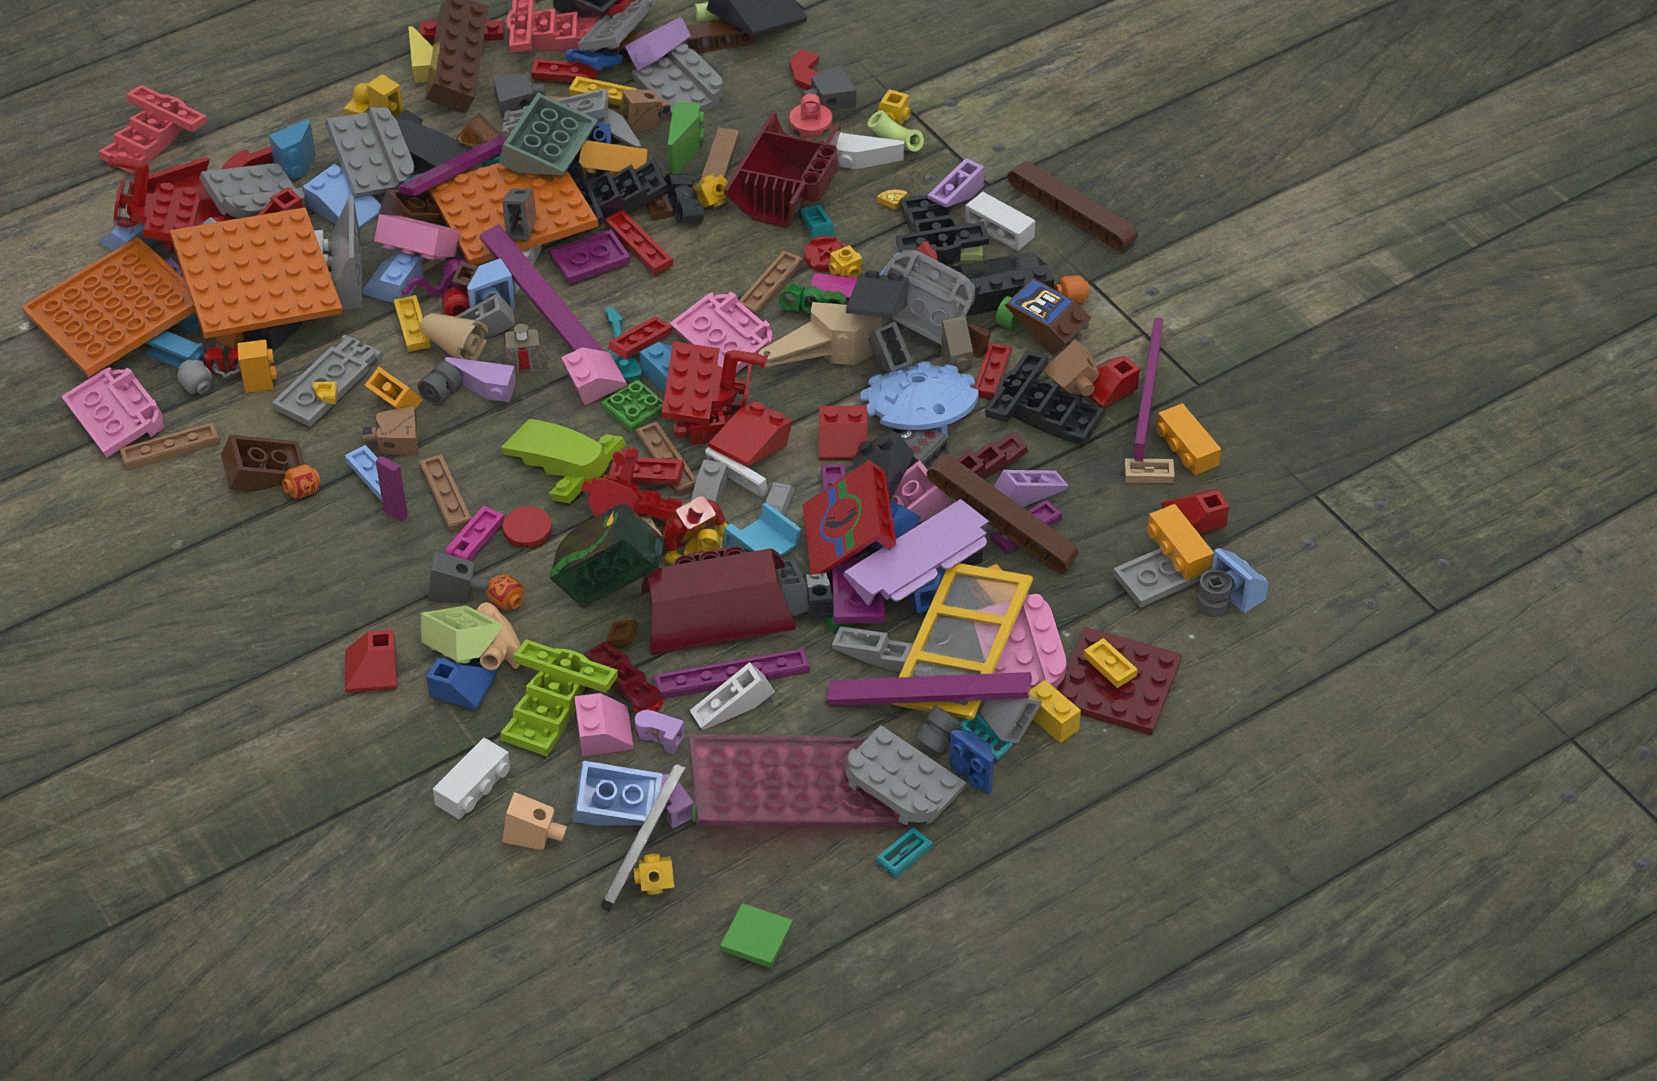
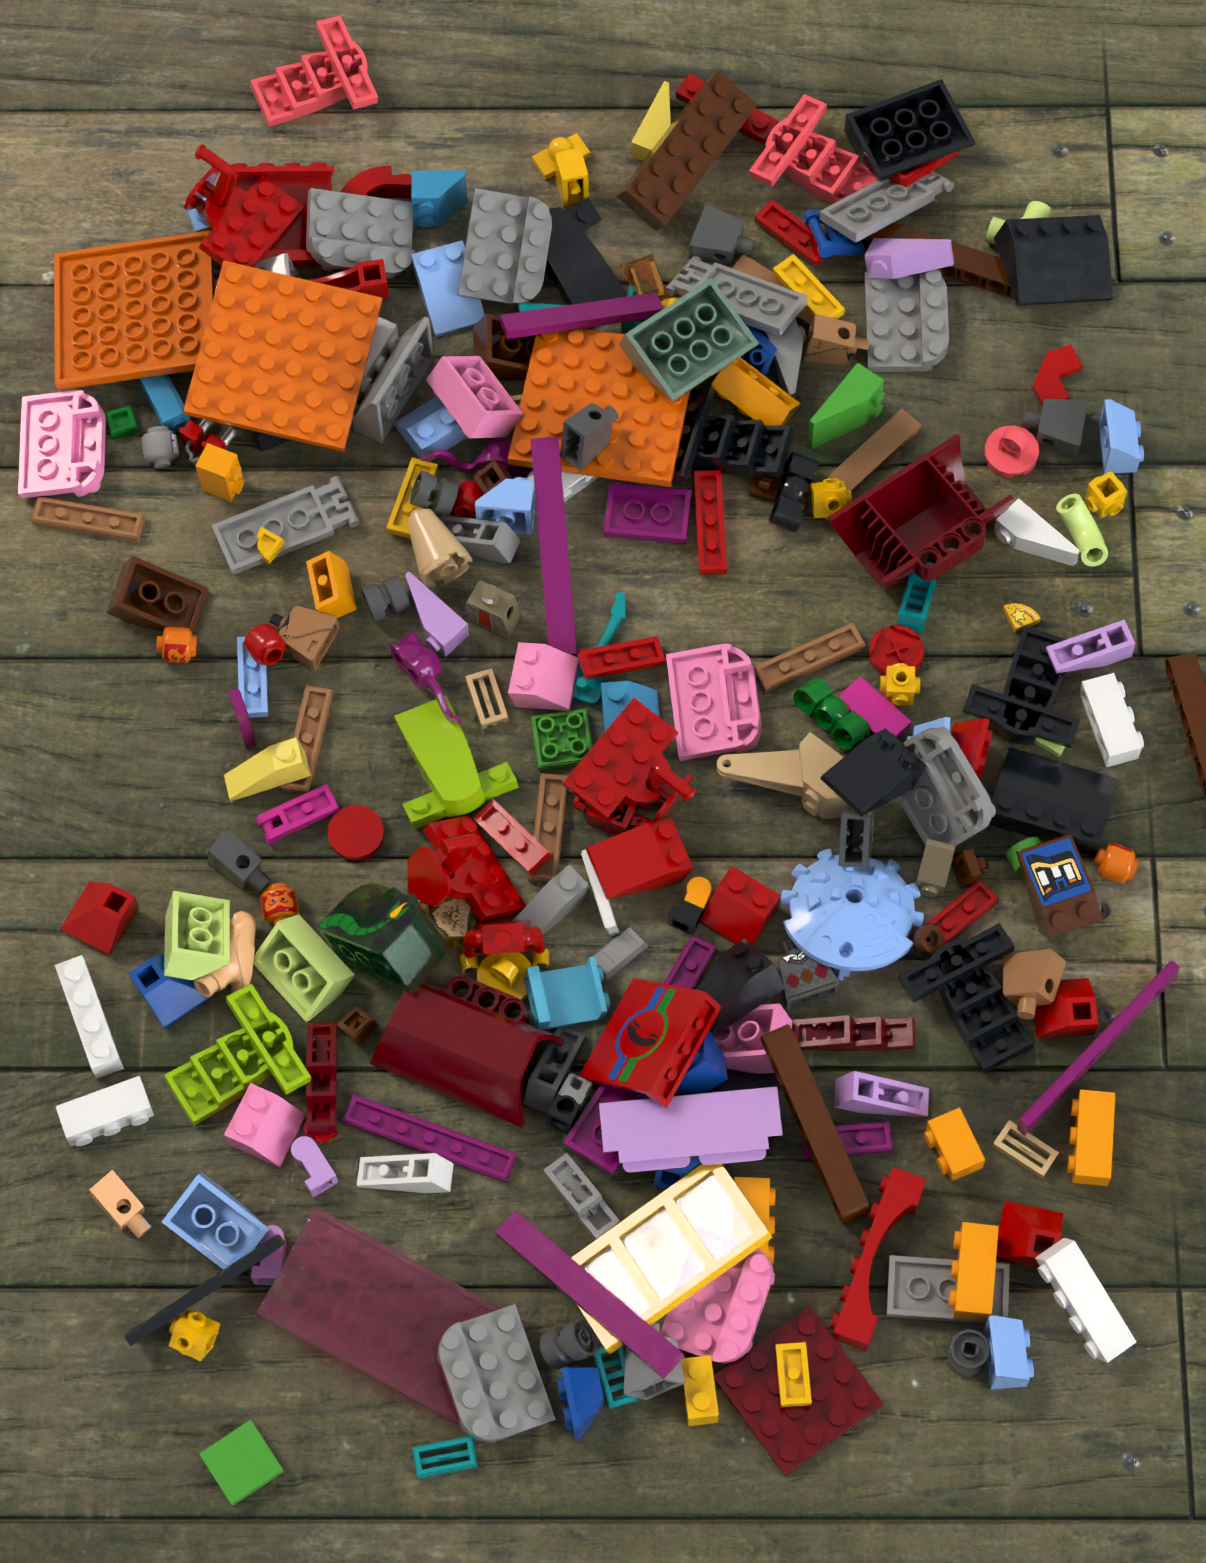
camera: 35 degrees right, 20 degrees up
none -> white brick [55,955,124,1079]
none -> green tile [104,405,139,439]
none -> light yellow slope [224,738,311,802]
none -> red head [244,624,286,665]
none -> yellowish green slope [253,914,355,1022]
none -> magenta animal [390,632,461,725]
none -> dark grey wheel [410,471,459,516]
none -> tan tile [465,668,509,729]
none -> leg [667,876,712,935]
none -> red arch [829,1167,926,1351]
none -> reddish brown tile [914,924,944,955]
none -> light orange brick [924,1108,985,1182]
none -> white brick [1035,1238,1136,1363]
none -> light blue slope [1098,399,1144,474]

